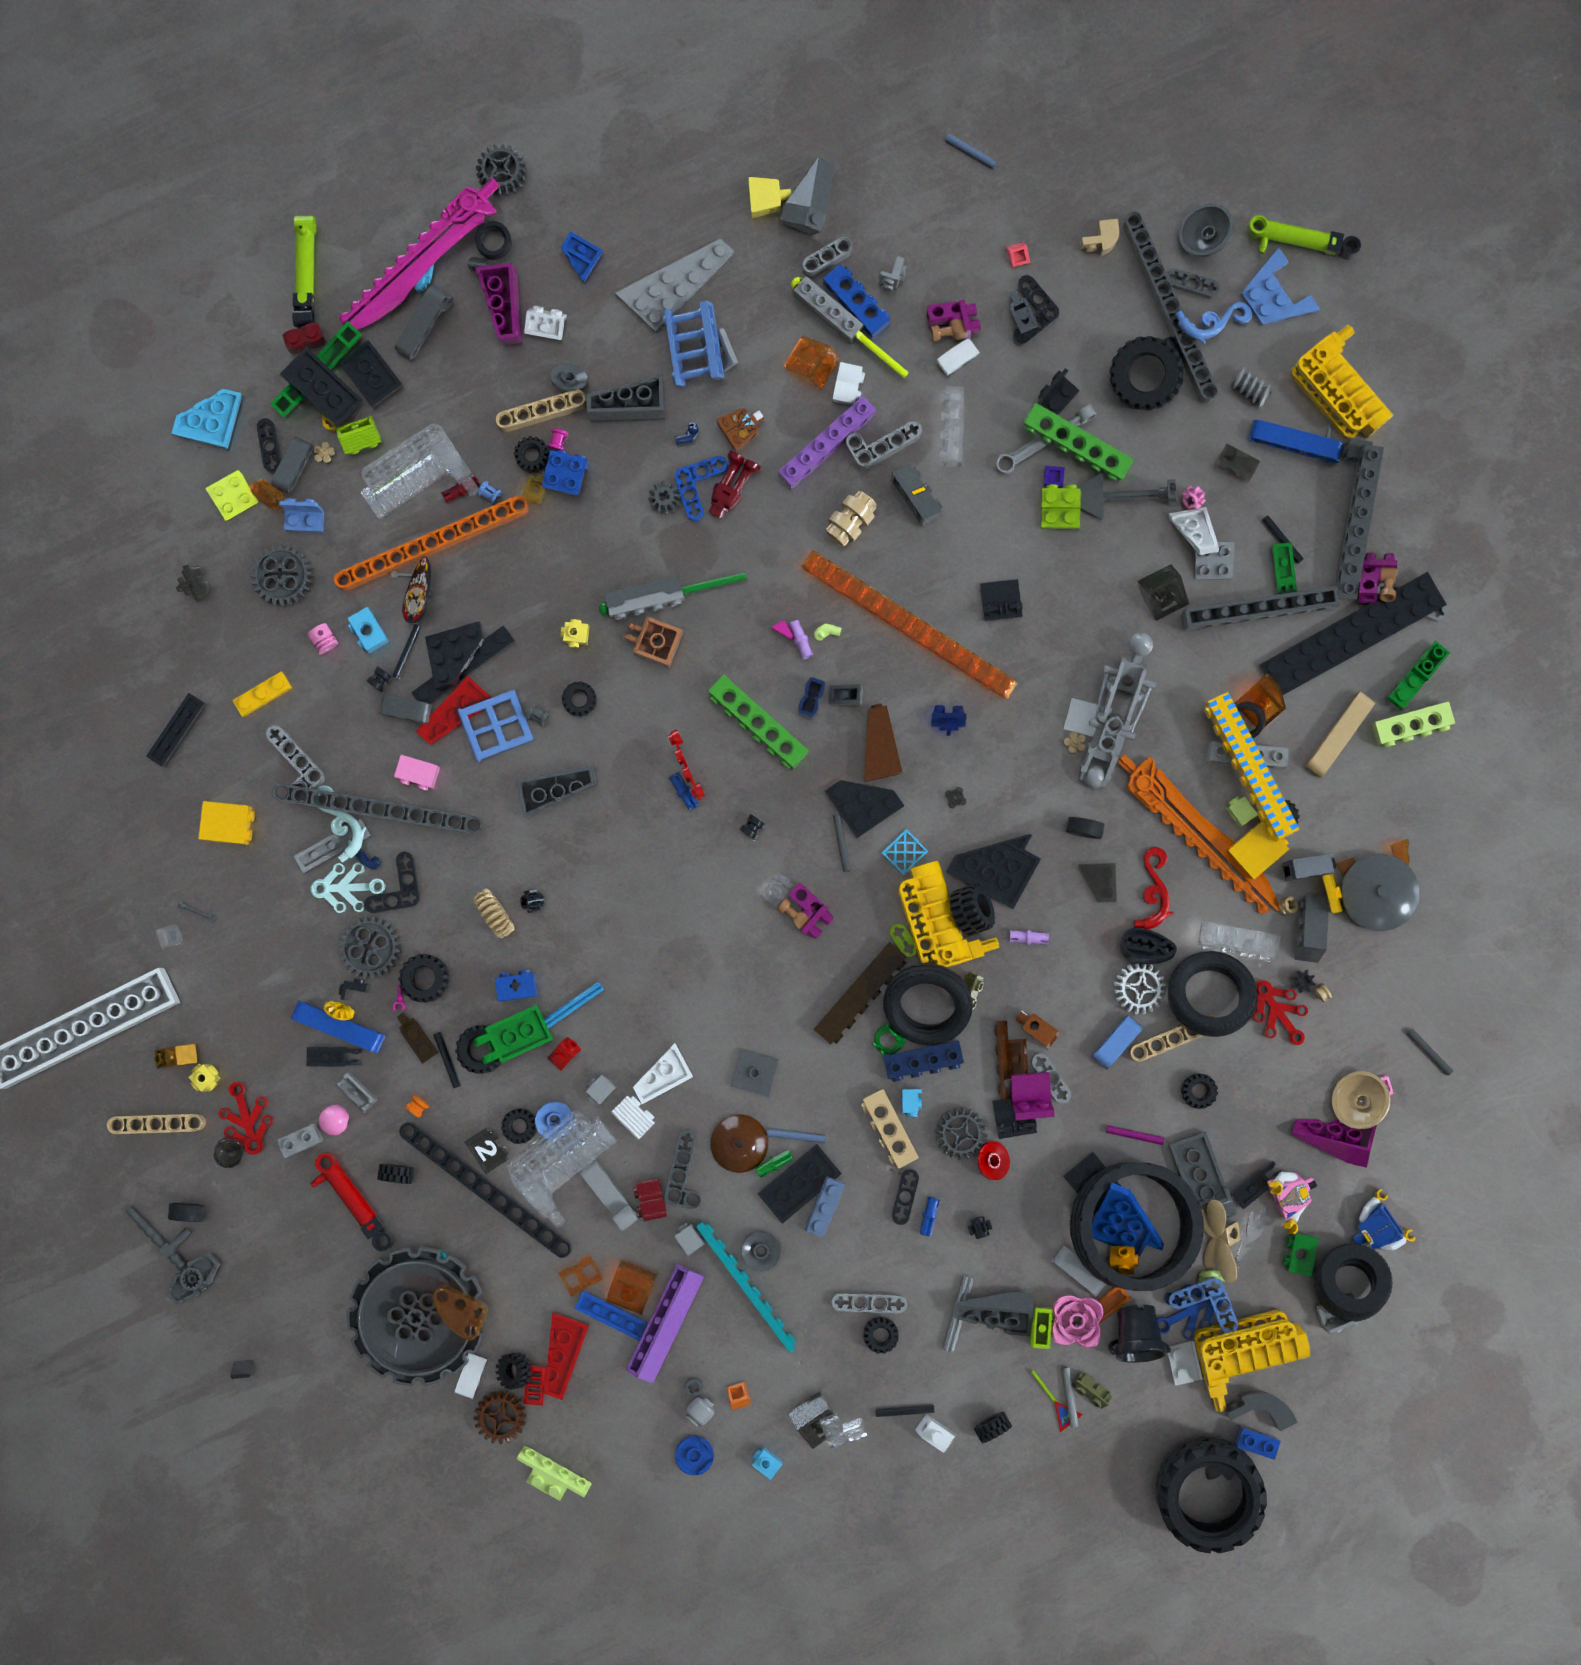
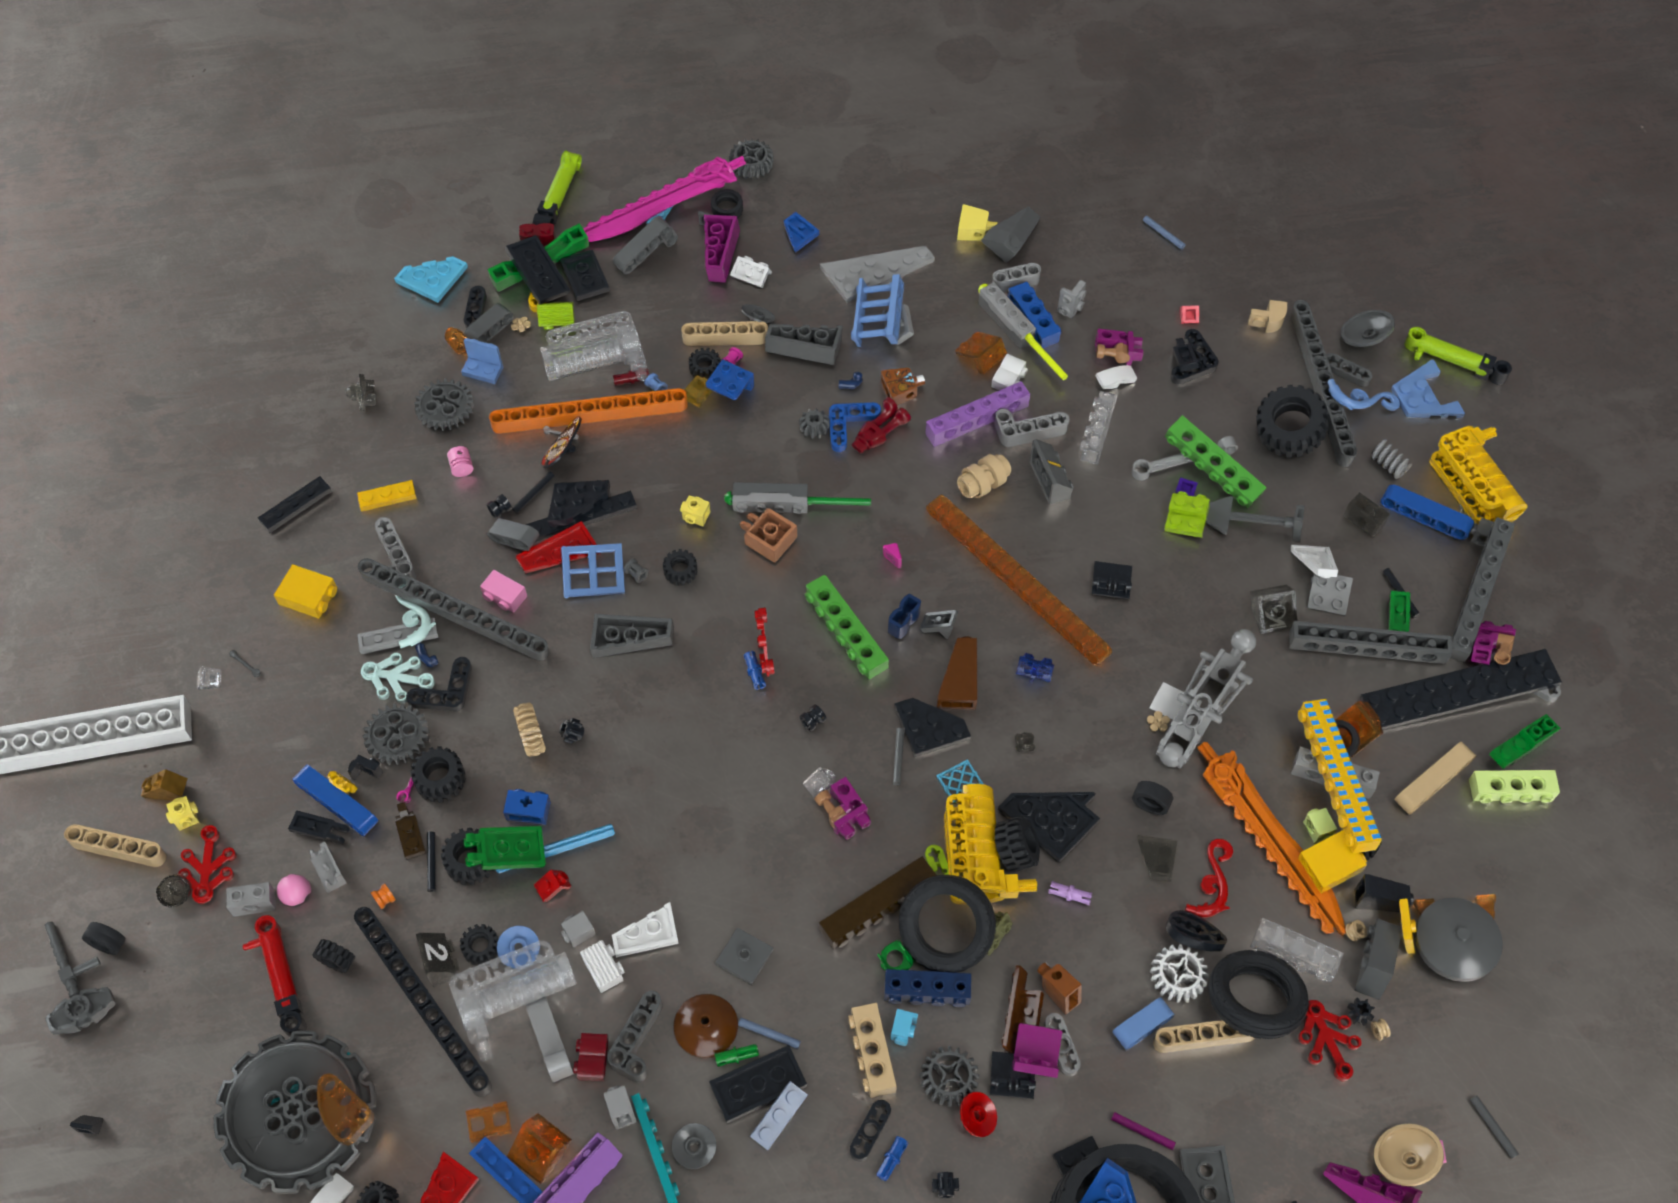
camera: 10 degrees right, 25 degrees down
neon yellow hinge [205,469,258,521] -> none
medium azure brick [348,607,389,653] -> none
lavender pin [788,620,814,660] -> none
yellowish green arm [814,623,842,641] -> none
black bracket [1038,368,1080,415] -> none
bright pink gear [1181,485,1206,510] -> none
black tyre [1181,1074,1218,1109] -> none

